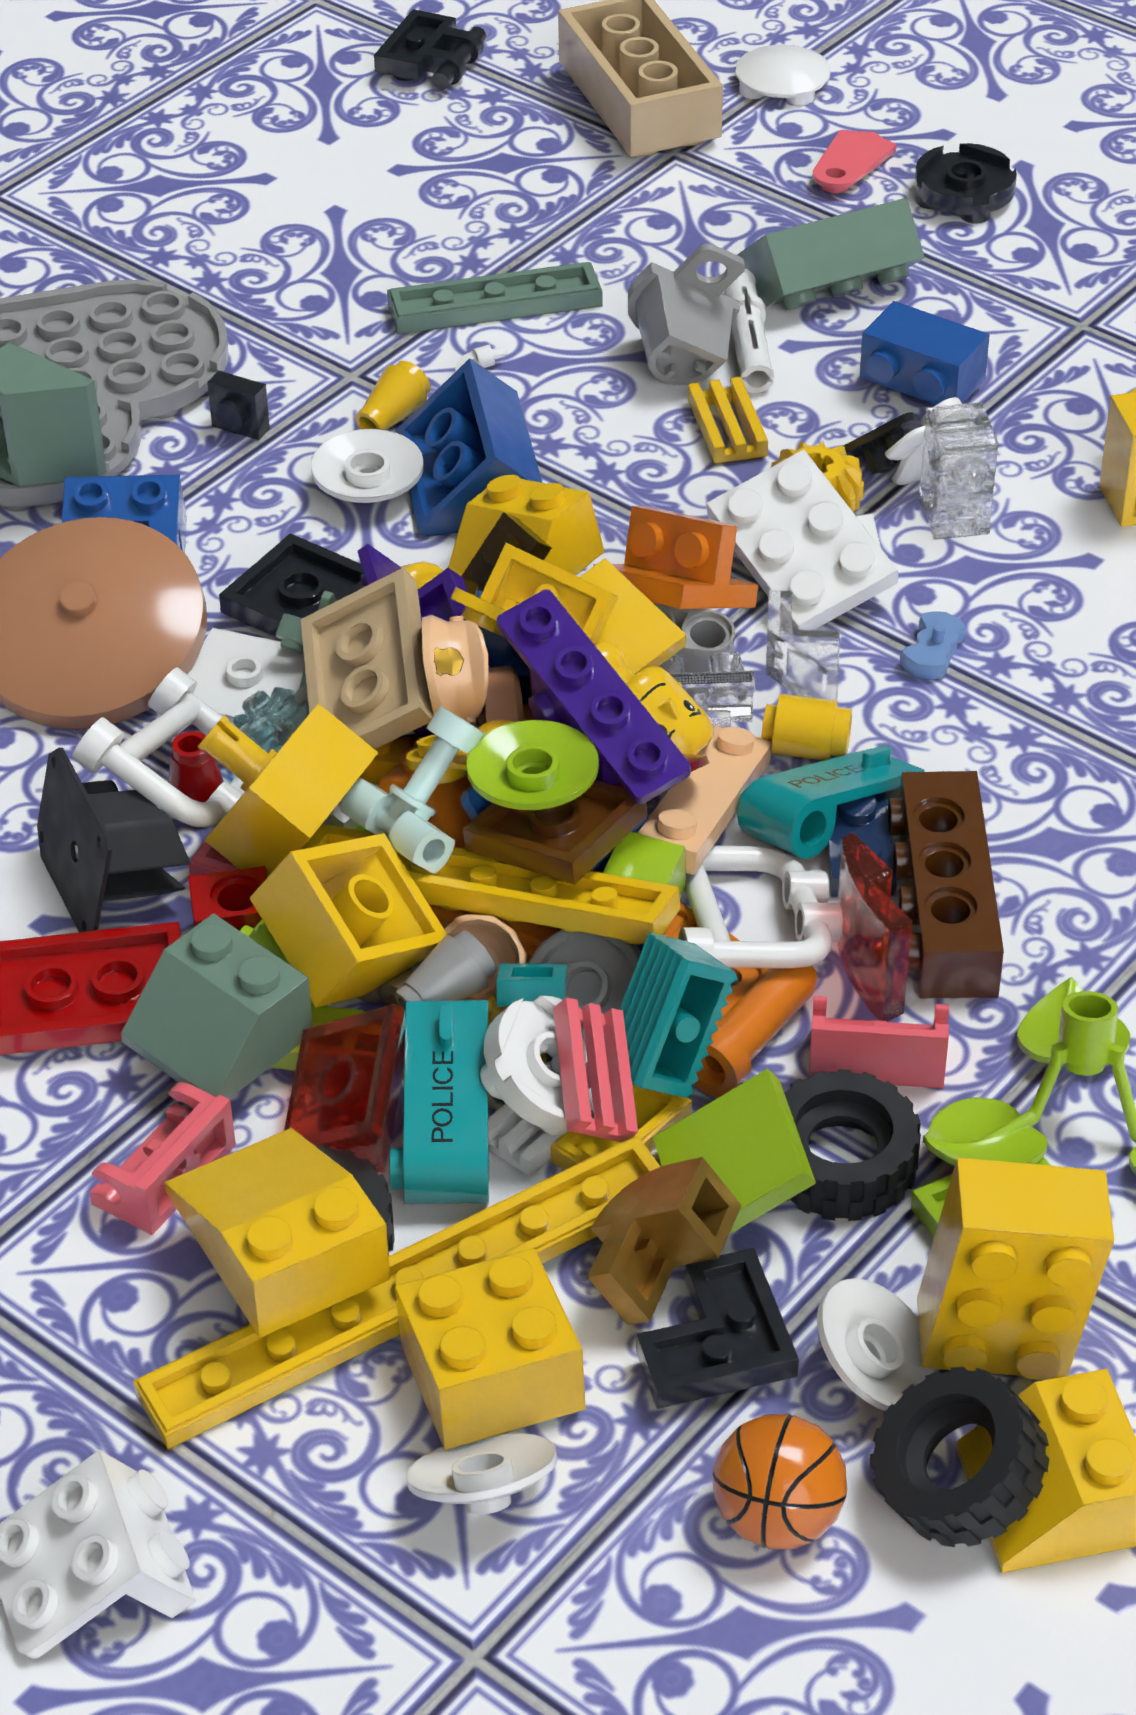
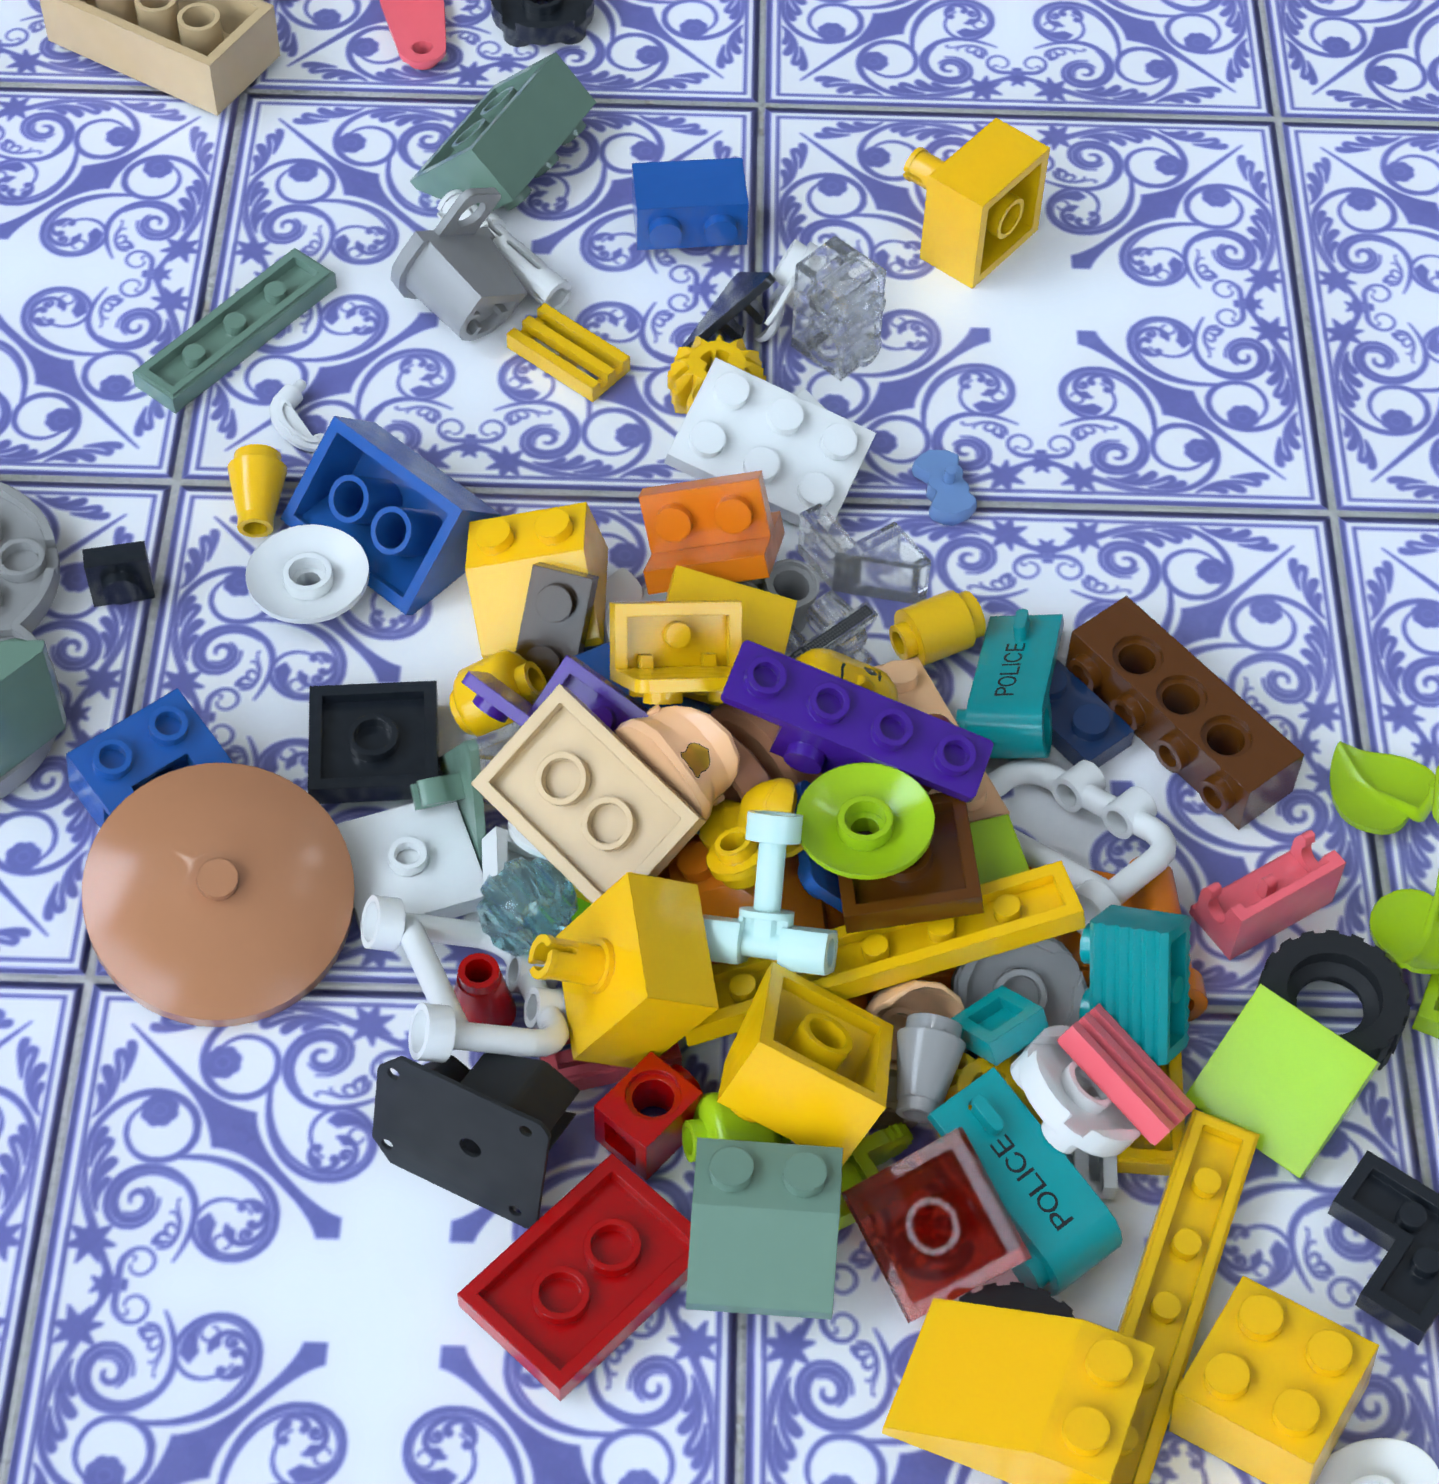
camera: 40 degrees left, 10 degrees up
coral hinge [89,1082,236,1236] -> none
pearl gold brick [588,1157,742,1325] -> none
clear red slope [837,832,912,1022] -> none

